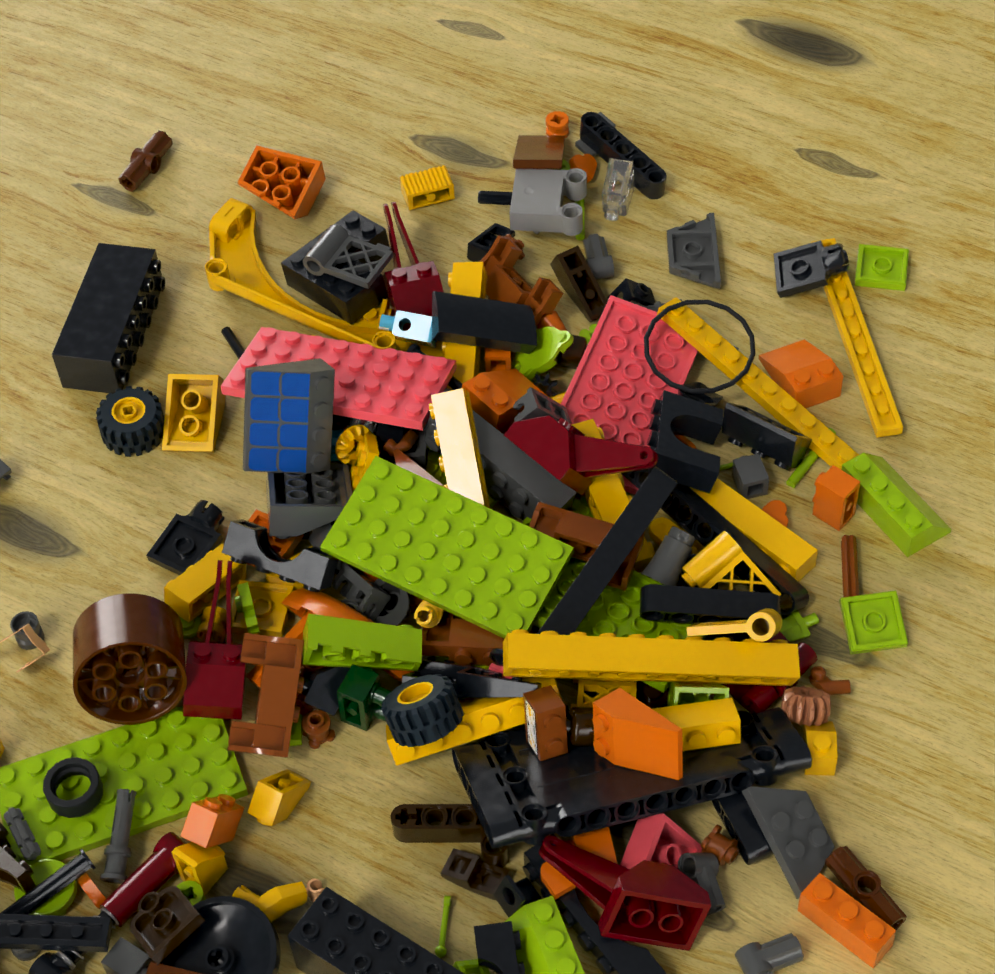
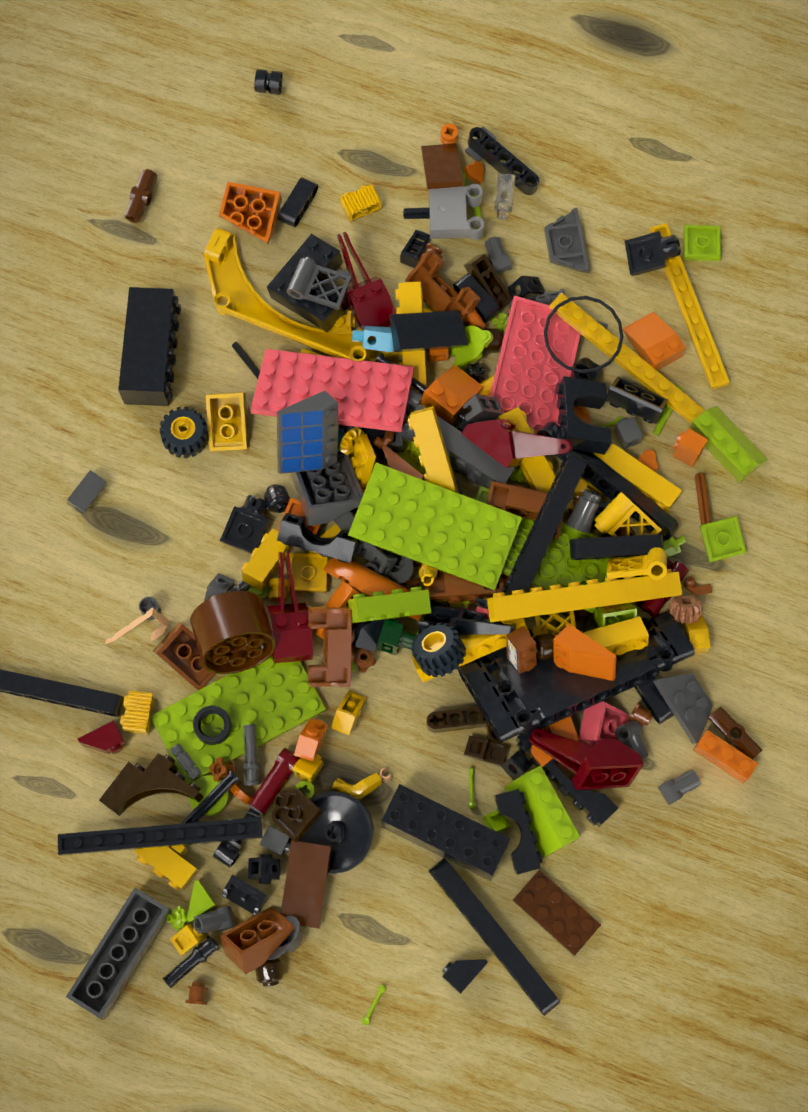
camera: 10 degrees left, 20 degrees up
lime plate [234,582,260,634] -> none
none -> dark orange slope [153,622,216,690]
none -> dark orange brick [209,757,236,782]
none -> black wheel [254,69,283,95]
none -> black head [264,484,290,513]
none -> black beam [278,177,318,228]
none -> black beam [453,273,501,323]

